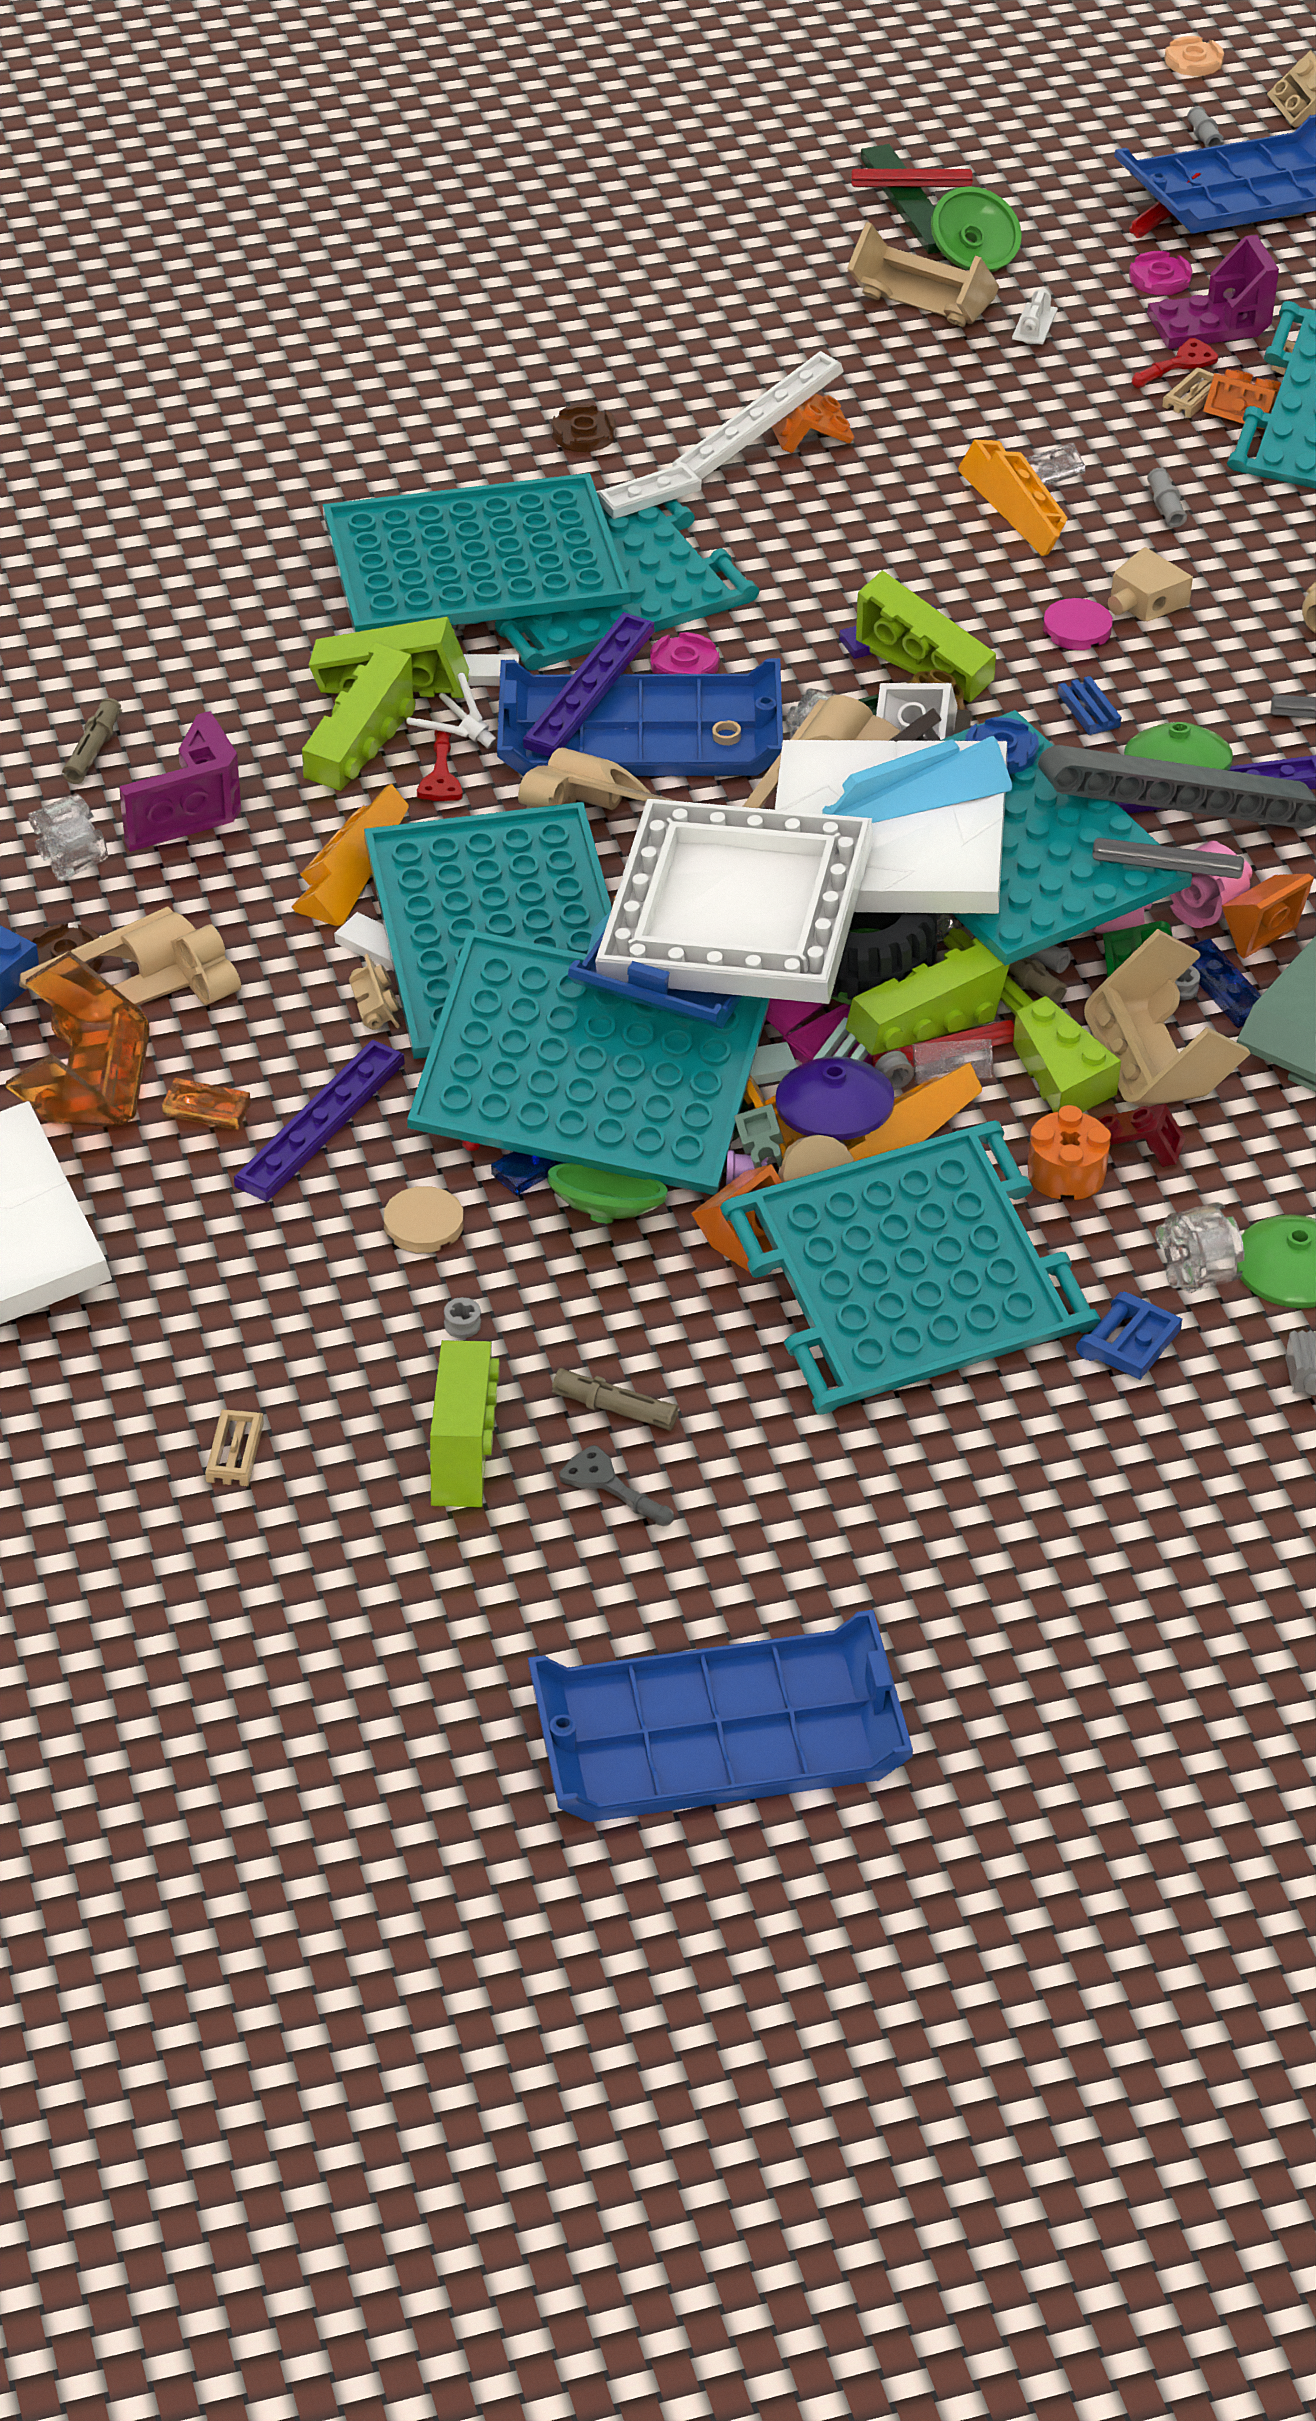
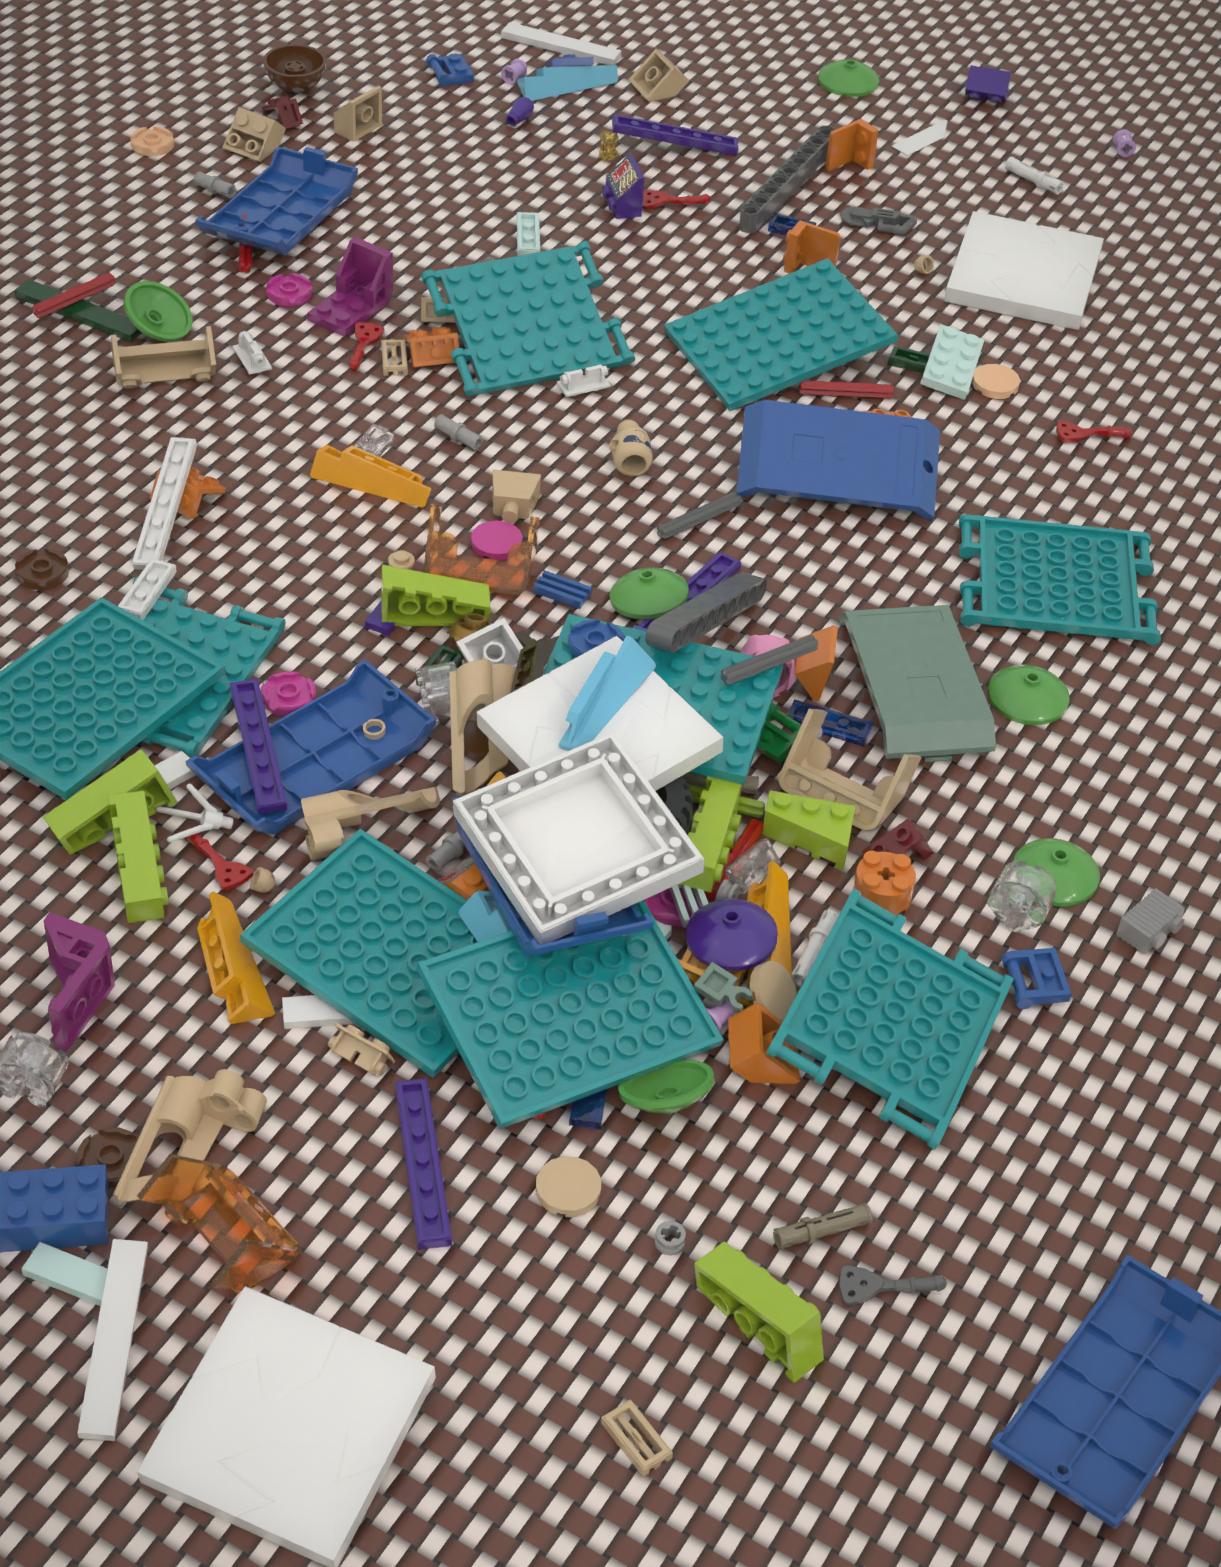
camera: 45 degrees left, 0 degrees up
clear orange plate [162,1078,251,1130] -> none
none -> tan hinge [250,867,275,893]
none -> tan plate [388,550,415,570]
none -> clear orange windscreen [423,504,540,595]

